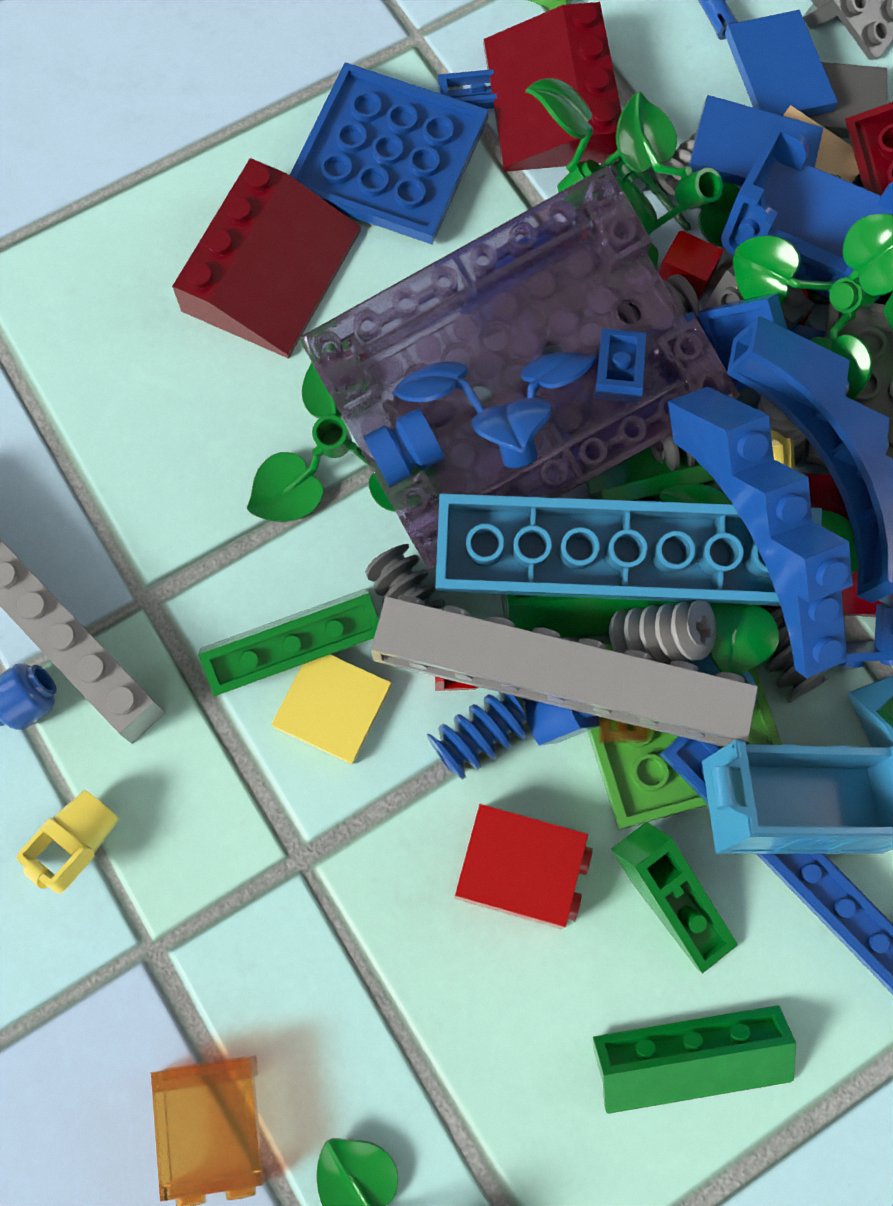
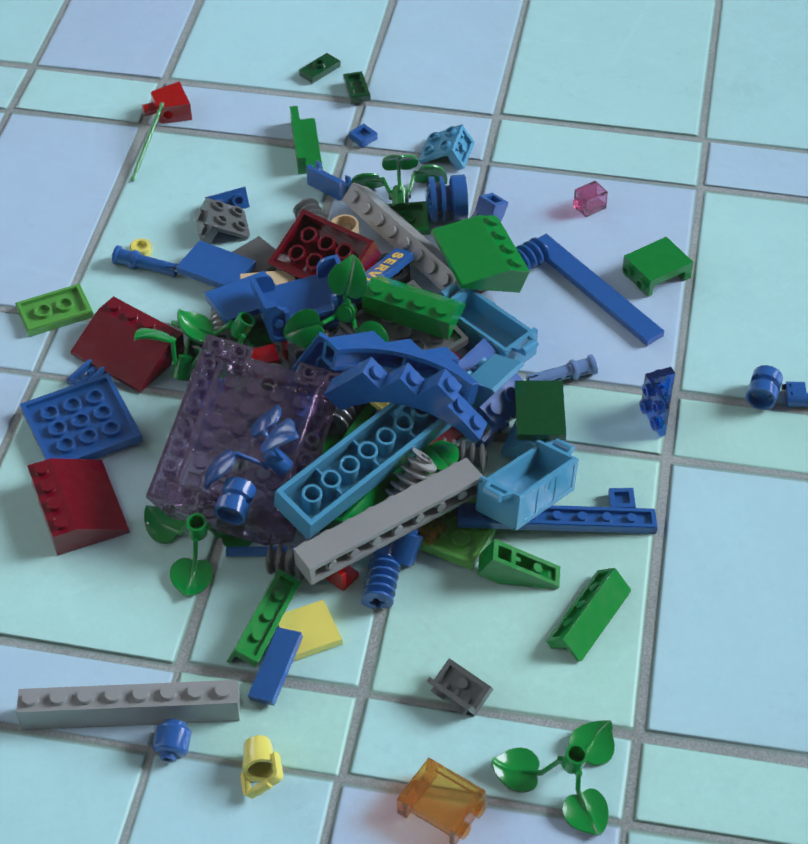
camera: 45 degrees left, 25 degrees down
red brick [454,804,593,929] -> none
blue slope [594,328,646,403] -> none
none -> blue bar [226,546,297,557]
none -> blue tile [248,627,303,706]
none -> dark grey bracket [427,658,494,716]

